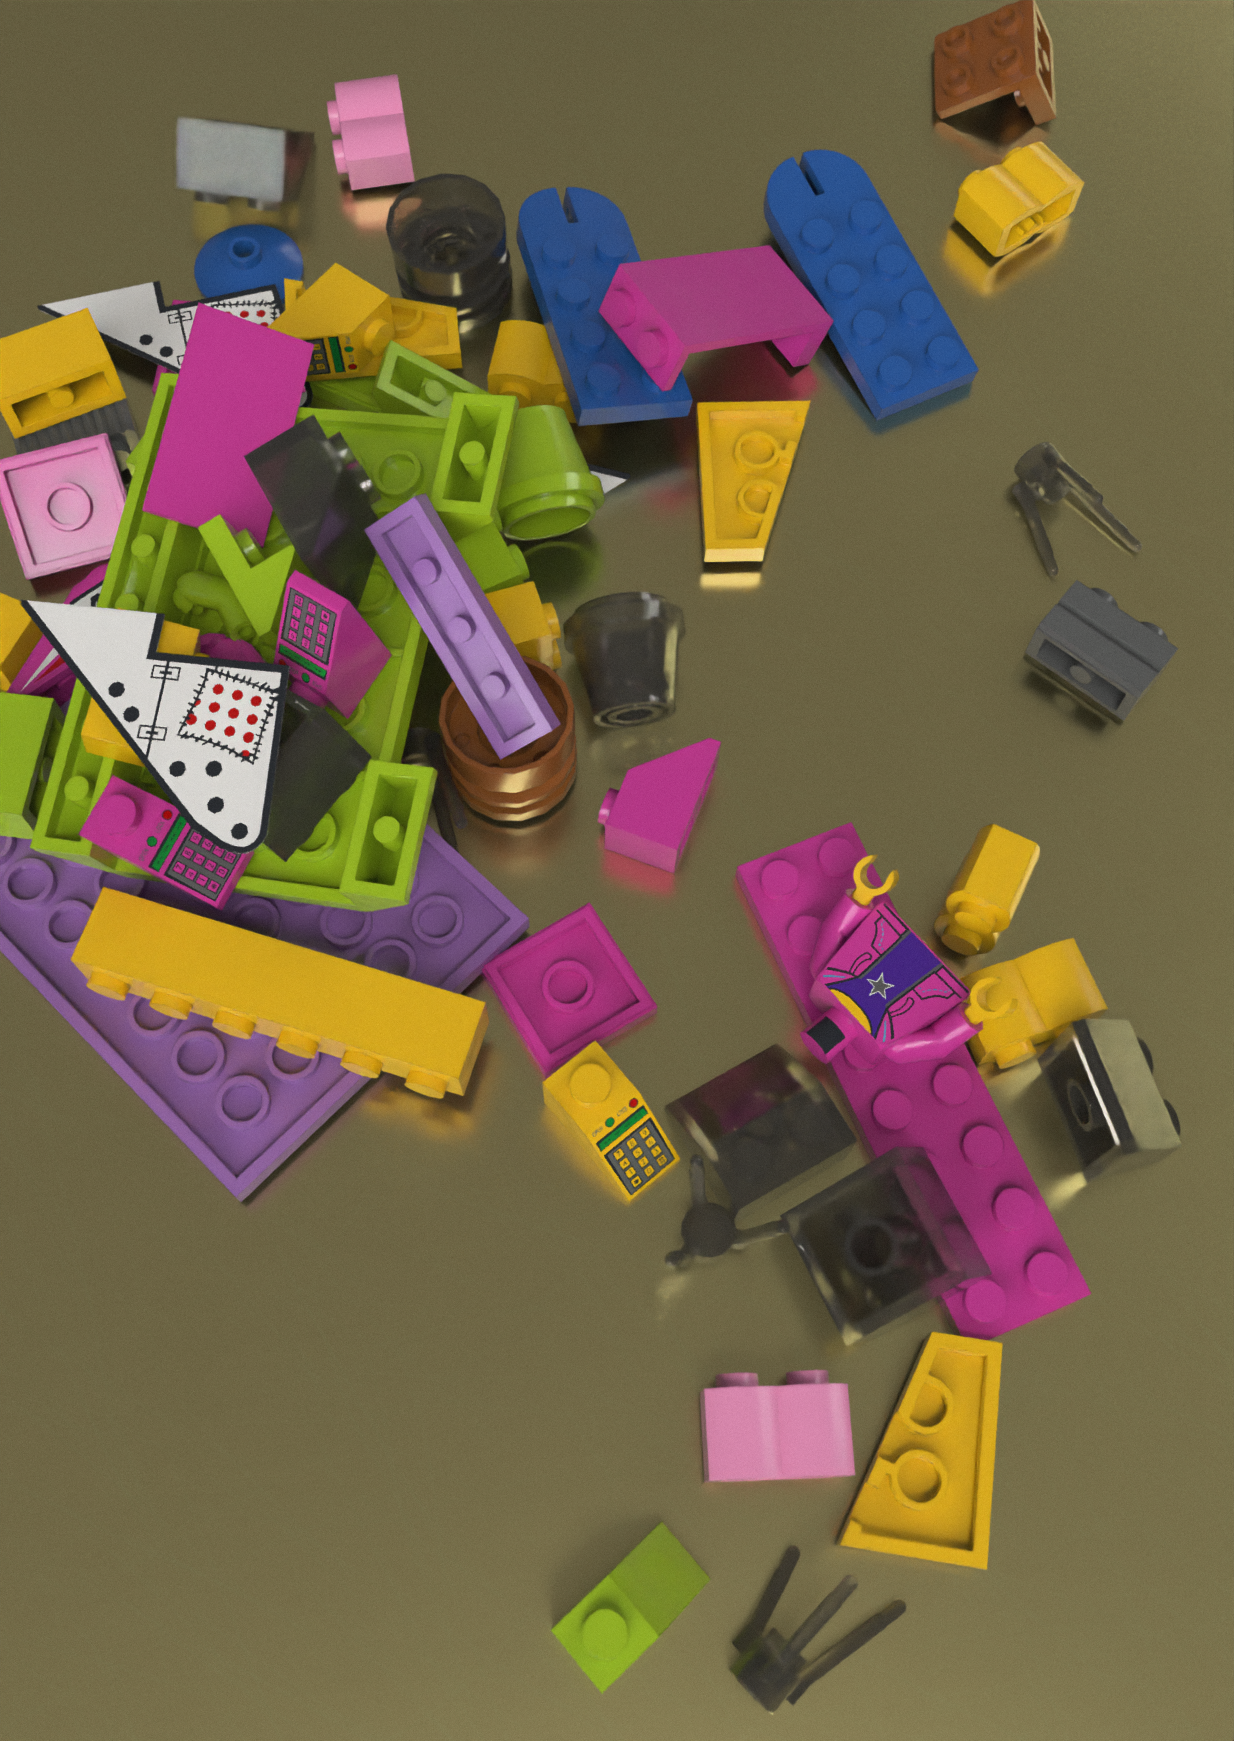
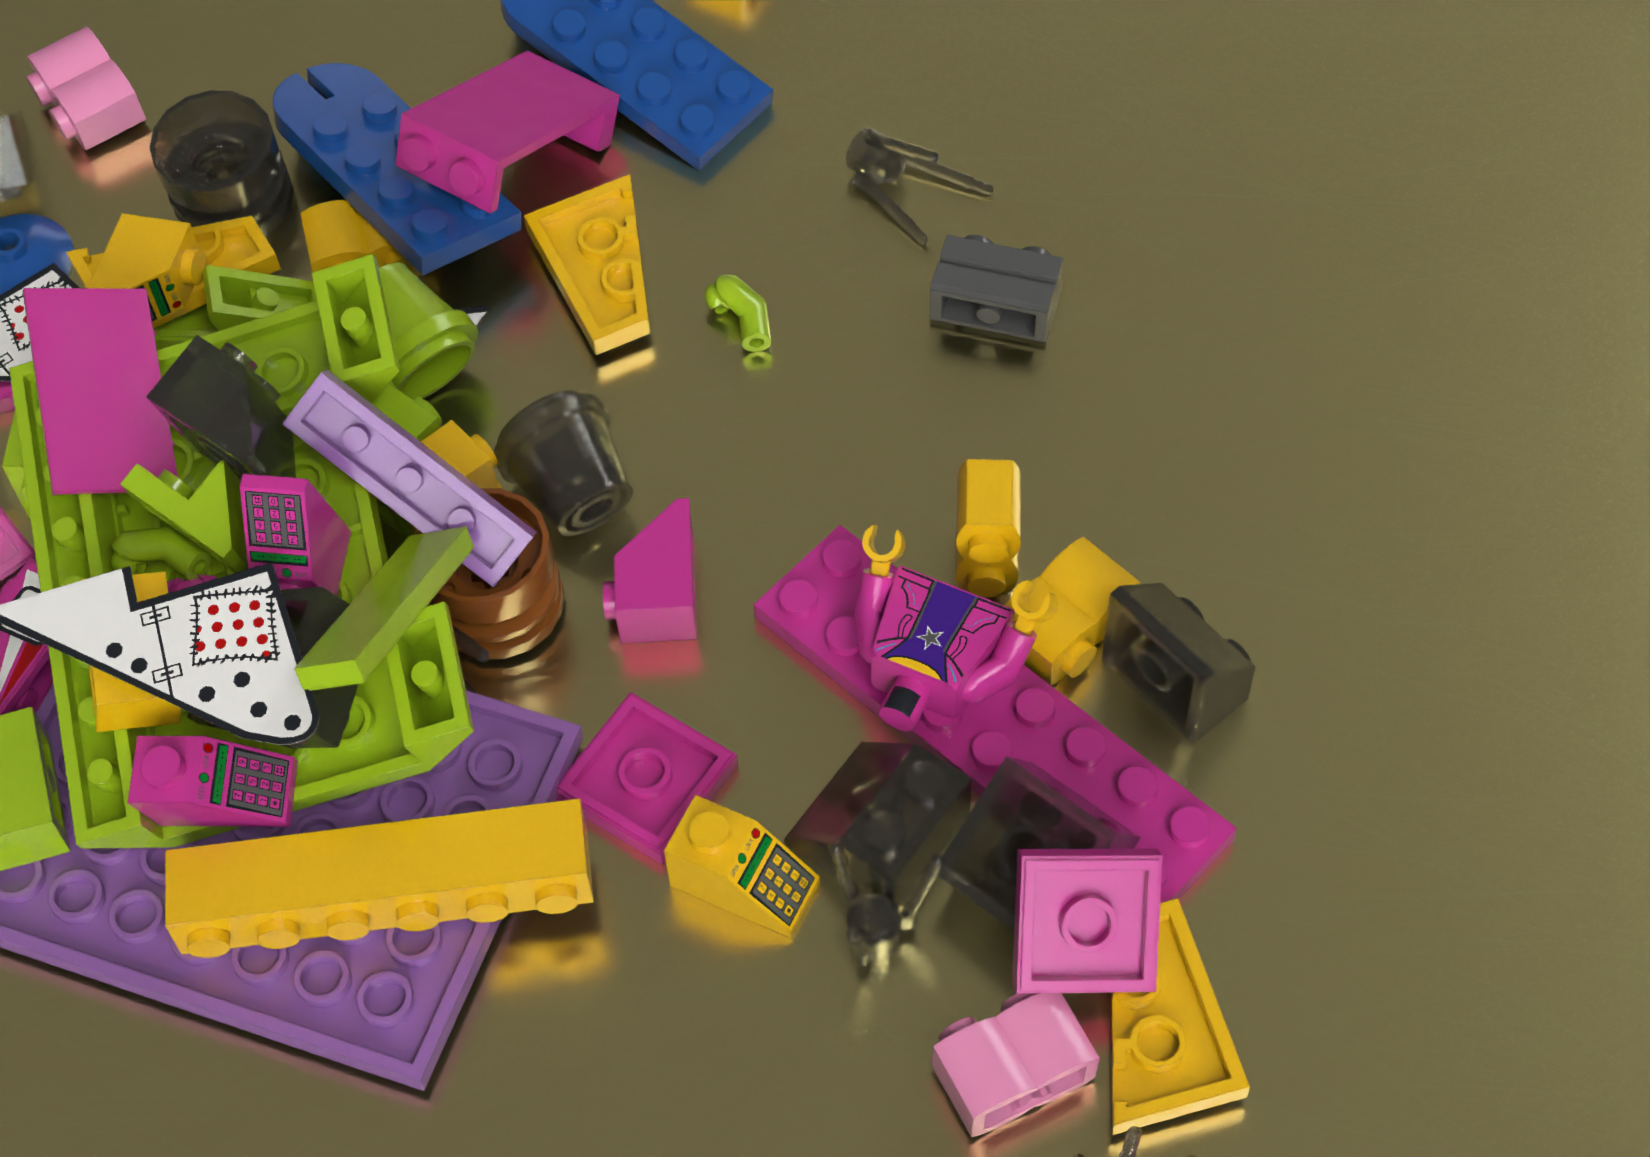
camera: 20 degrees left, 10 degrees down
none -> lime tile [294,526,474,691]
none -> lime arm [704,274,771,352]
none -> tile [1012,848,1163,994]

